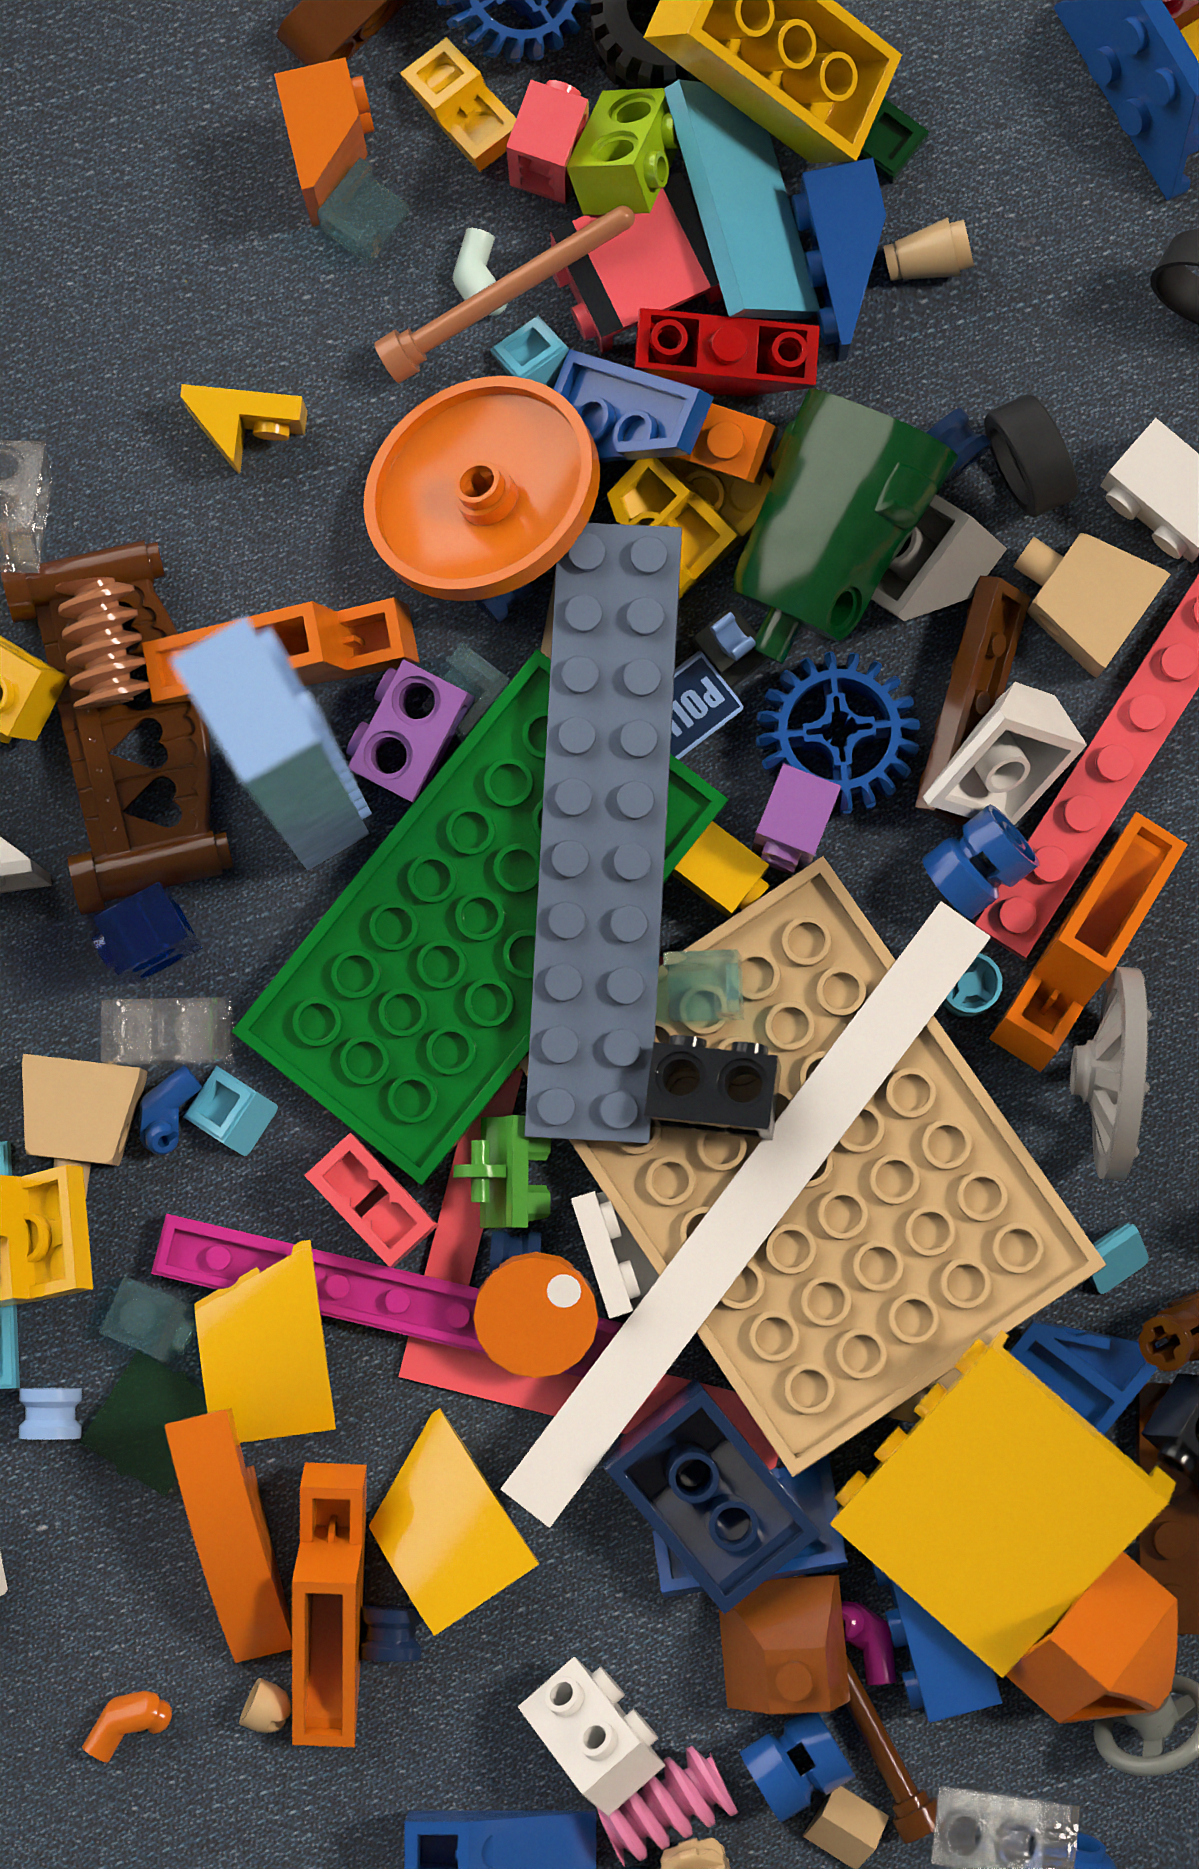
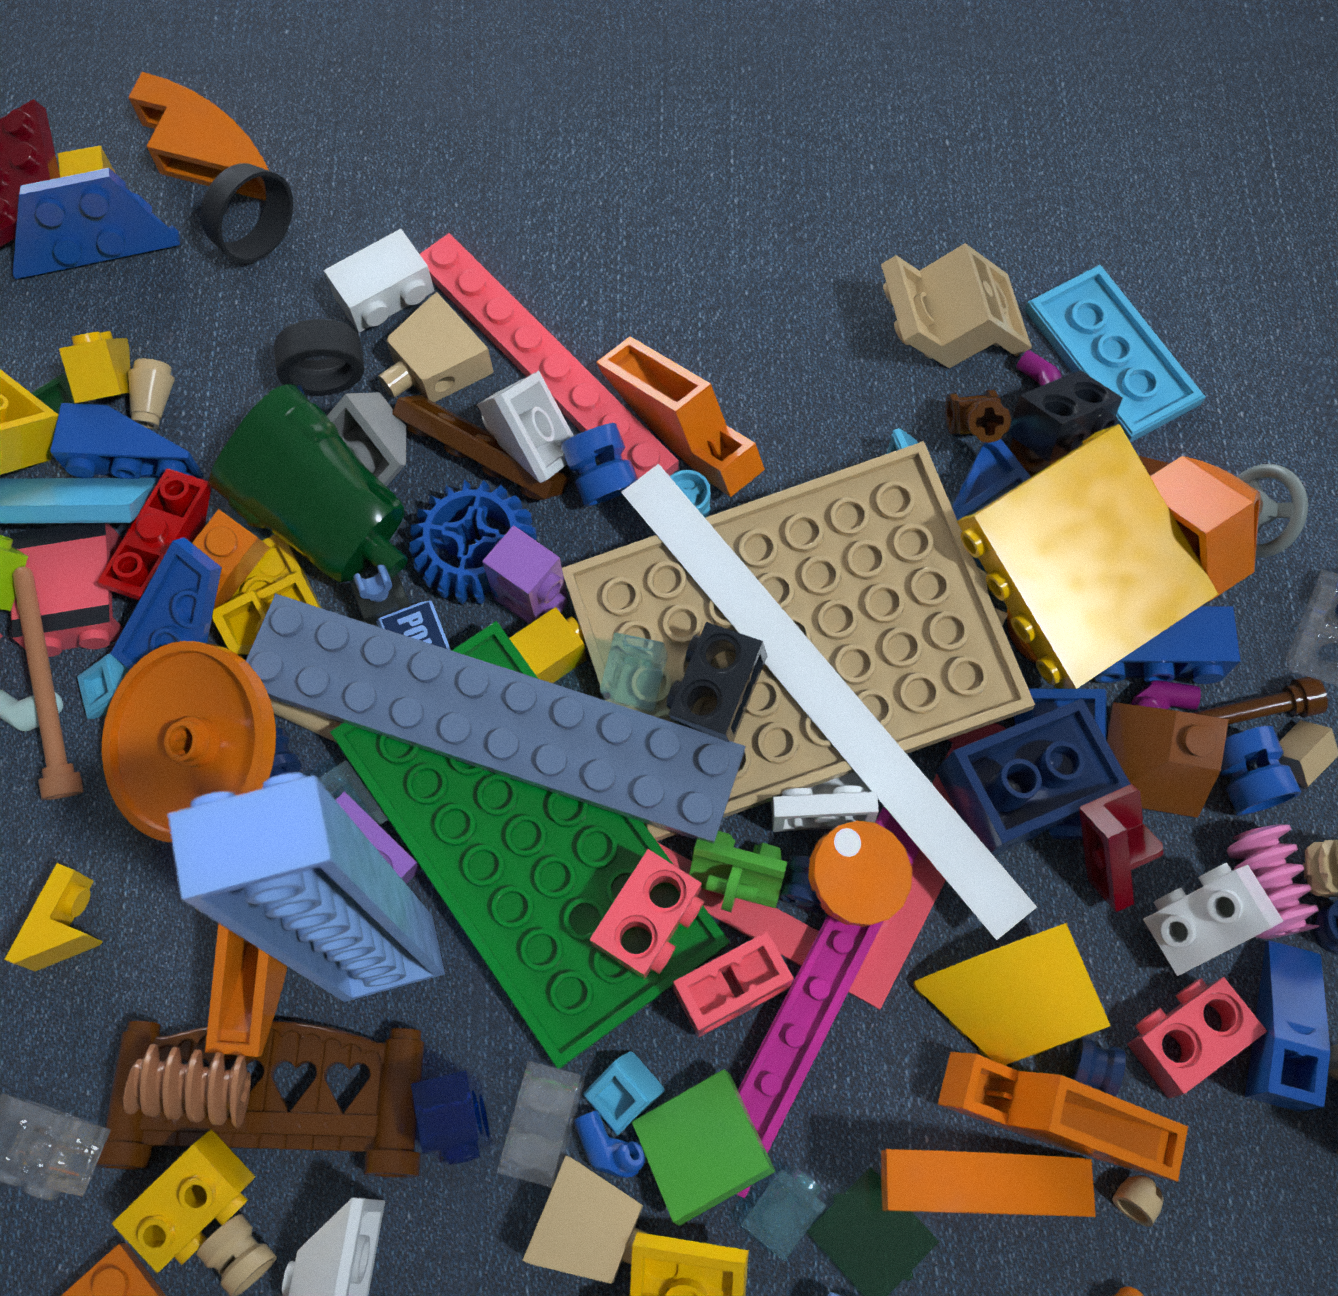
camera: 75 degrees left, 15 degrees down
yellow slope [194,1240,336,1443] -> none
light grey wheel [1070,966,1152,1181] -> none
none -> yellow slope [59,331,130,403]
none -> coral brick [589,849,705,980]
none -> bright green tile [632,1069,776,1226]
none -> dark red panel [1079,784,1163,912]
none -> coral brick [1127,977,1267,1098]

